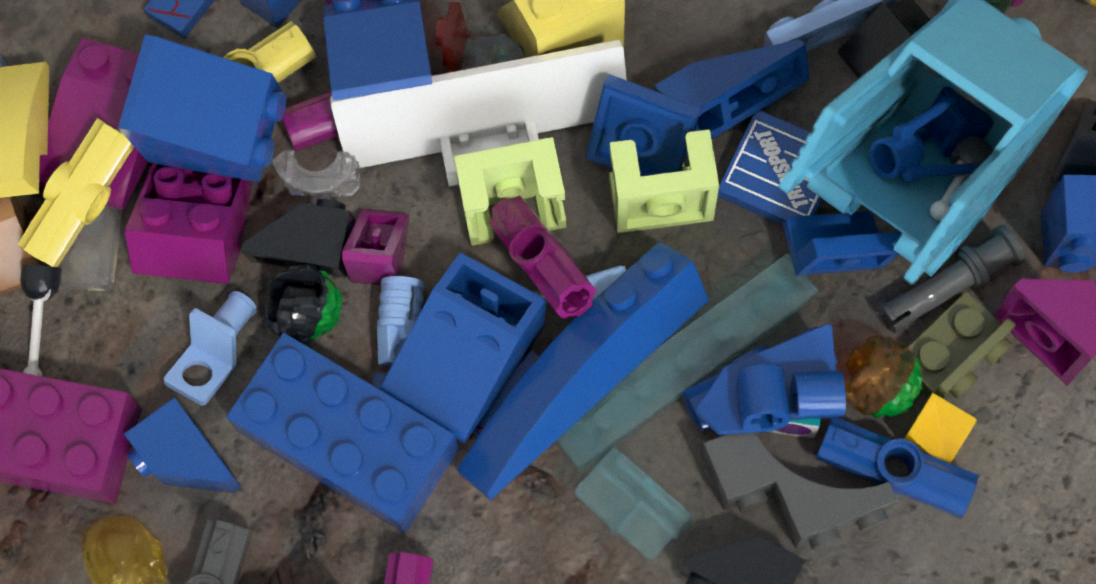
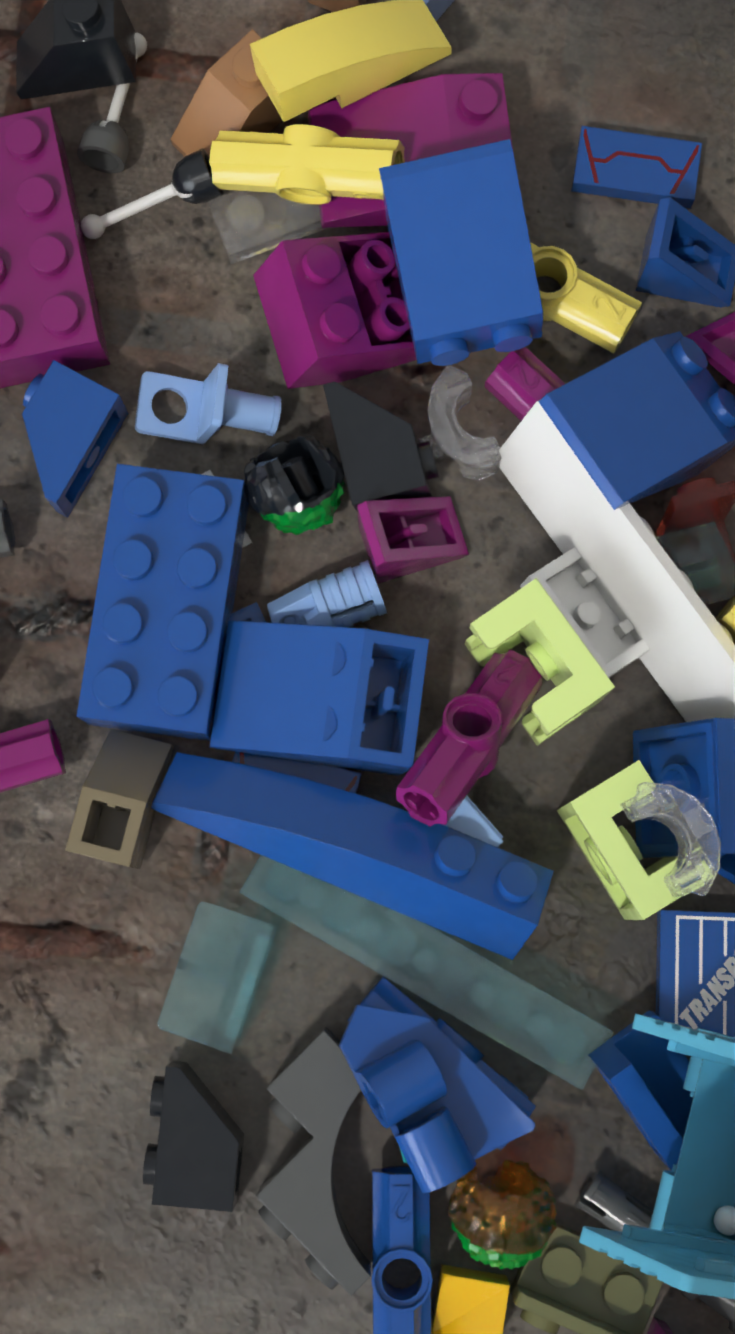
camera: 65 degrees right, 10 degrees up
none -> dark tan slope [65,729,173,869]
none -> clear piece [620,782,721,897]

